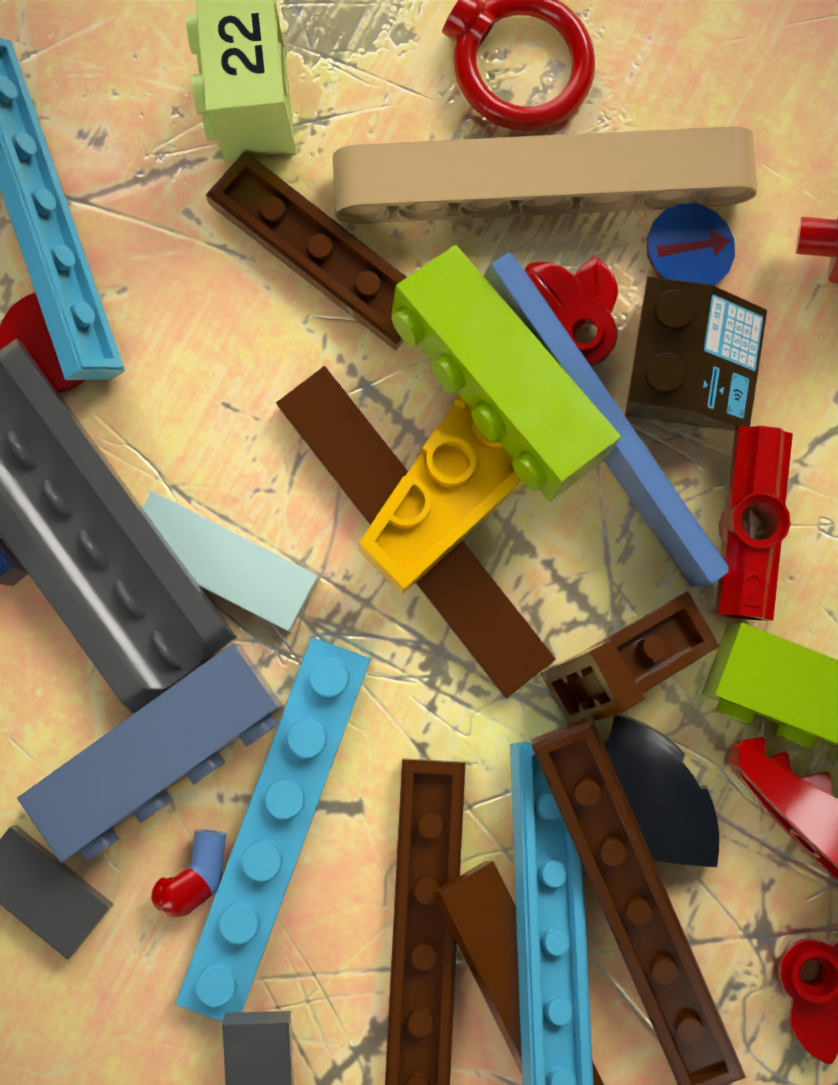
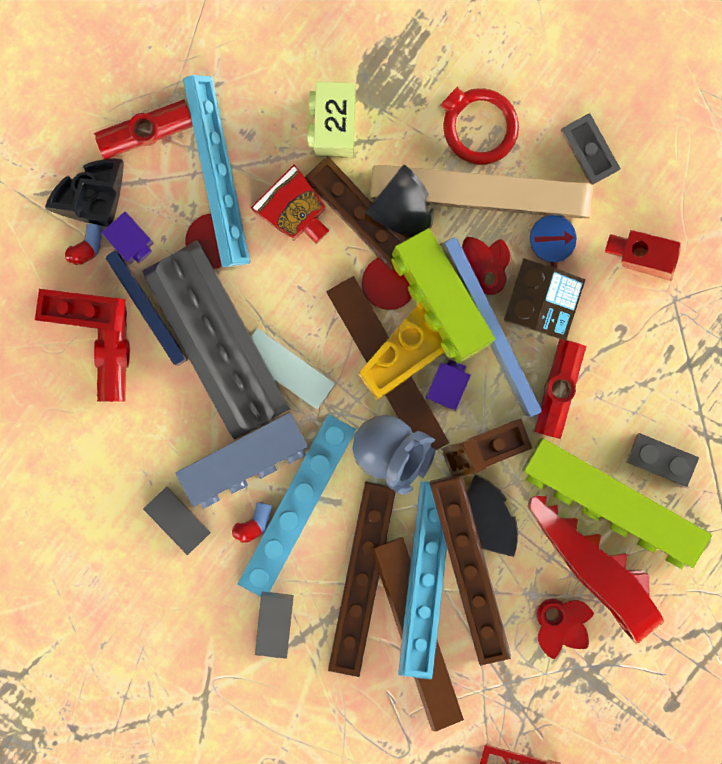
camera: 10 degrees right, 5 degrees up
none -> torso [251,164,330,244]
none -> sand blue tile [352,415,436,495]
none -> red piece [362,258,412,310]
none -> black brick [365,164,434,238]
none -> dark purple brick [425,359,471,411]
none -> dark grey plate [561,113,621,185]

